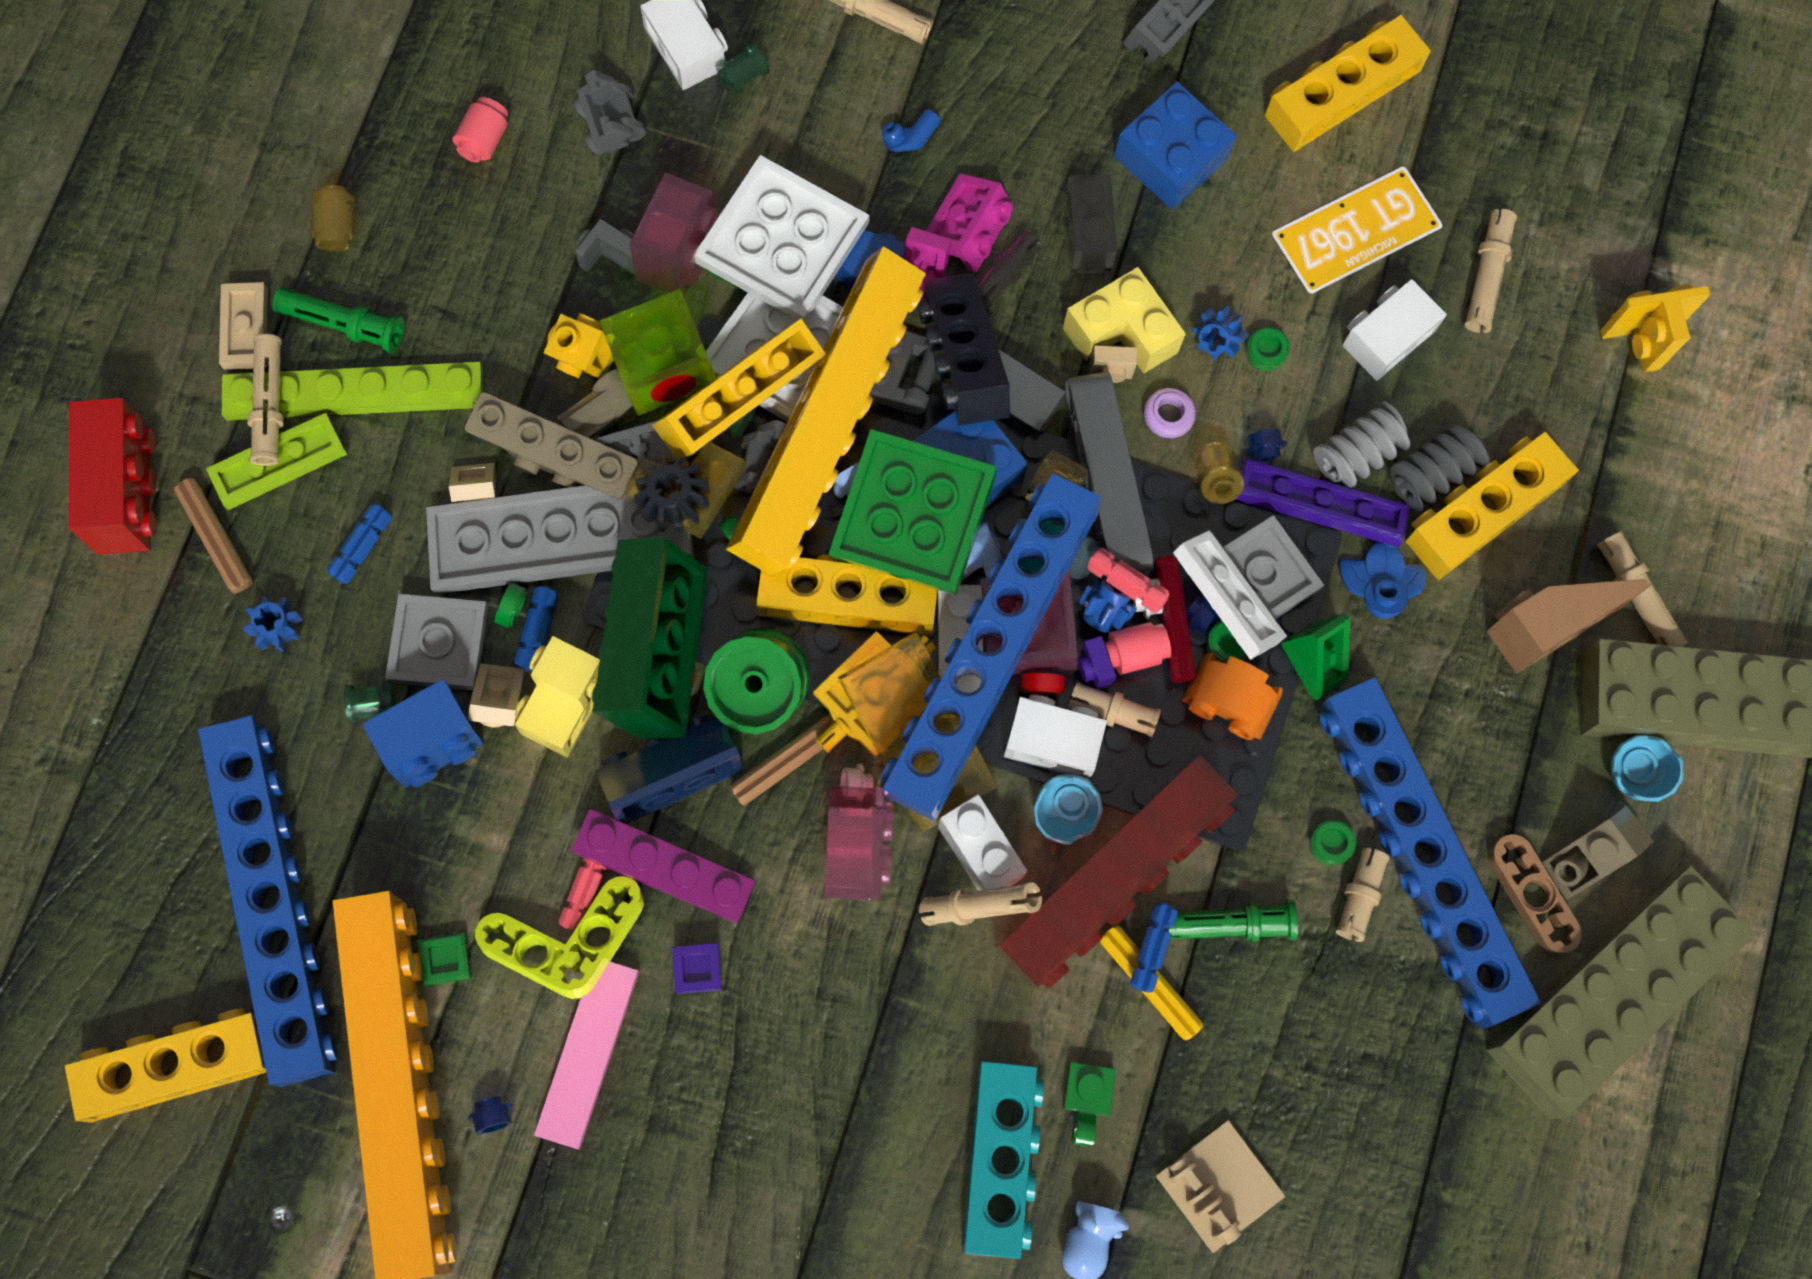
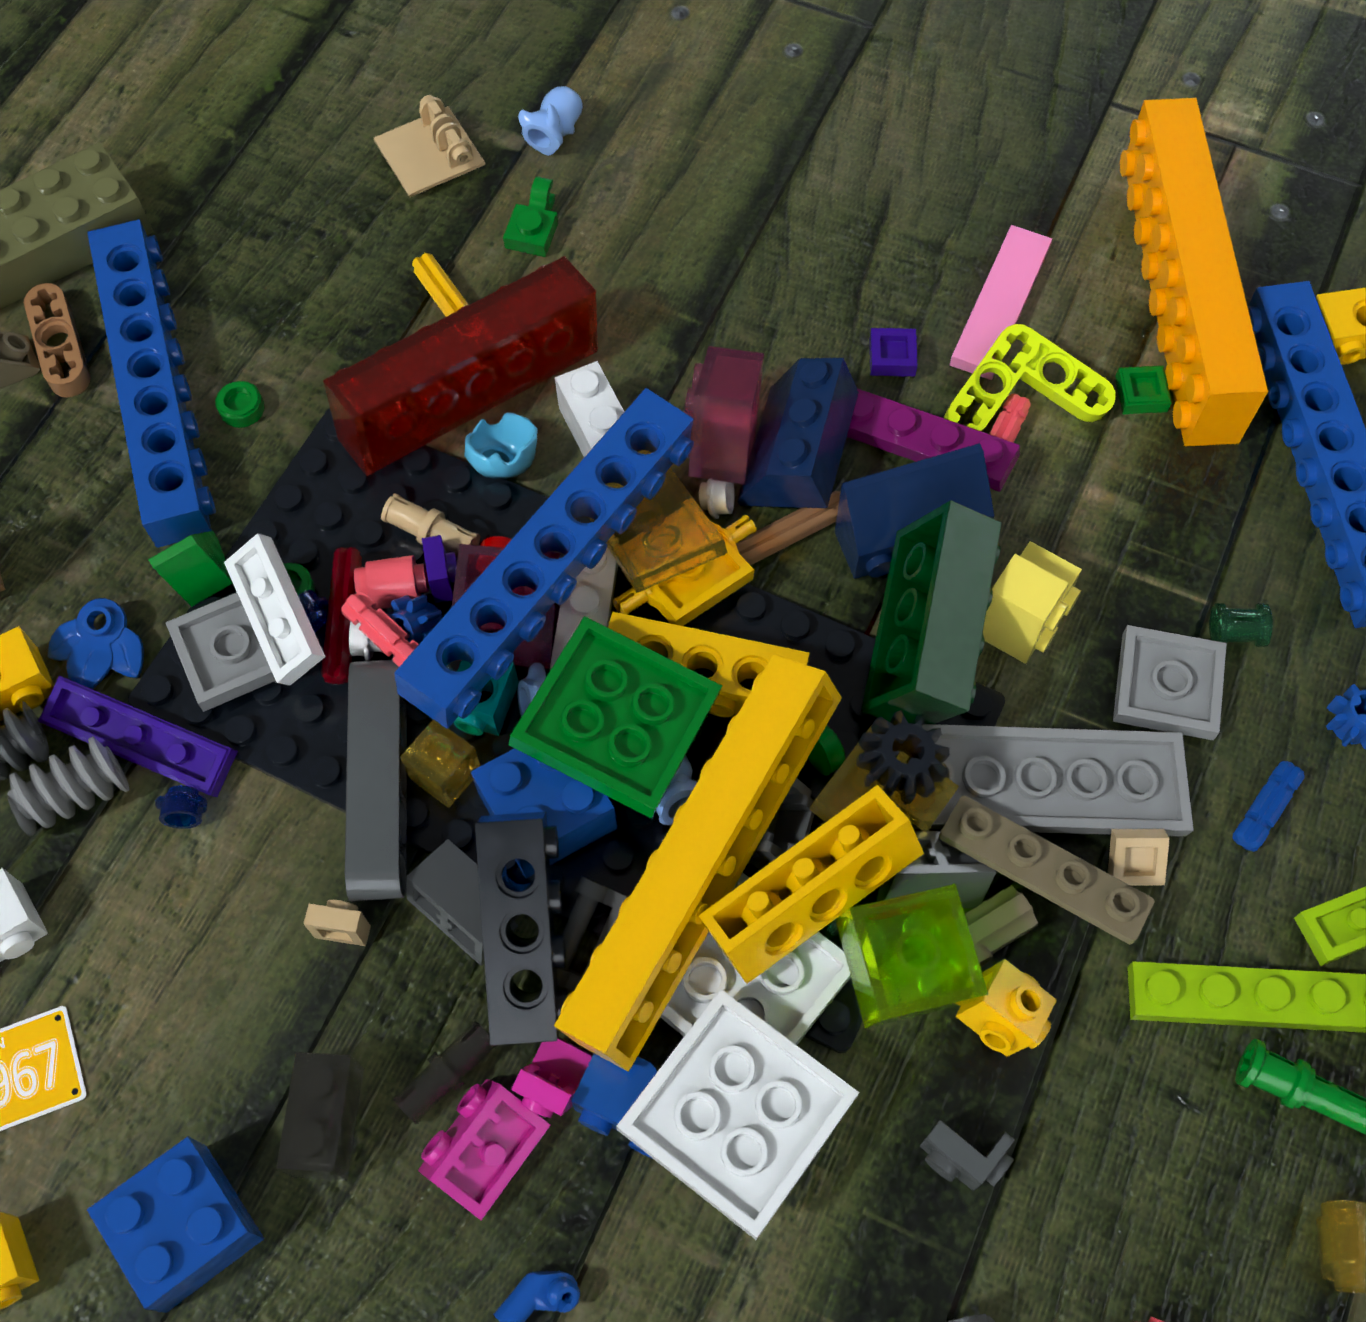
camera: 165 degrees left, 10 degrees down
blue brick [362,679,484,788] -> none
tan plate [468,663,525,727] -> none
clear blue plate [468,1096,513,1135] -> none
green tile [494,583,527,629] -> none
blue axle [514,586,558,672] -> none
clear pink brick [629,172,718,299] -> none
green wheel [703,627,811,734] -> none
tan pin [919,882,1042,926] -> none
teal brick [962,1062,1044,1259] -> none
white brick [1004,695,1107,780] -> none
light yellow brick [1063,267,1186,374] -> none
blue axle [1130,903,1178,993] -> none
lavender piece [1143,388,1196,439] -> none
green pin [1169,900,1298,942] -> none
orange cylinder [1181,653,1283,740] -> none
blue gear [1192,304,1249,360] -> none
clear yellow brick [1195,442,1244,504] -> none
green tile [1246,327,1290,371] -> none
tan pin [1336,848,1390,942] -> none
none -> dark blue slope [737,358,859,508]

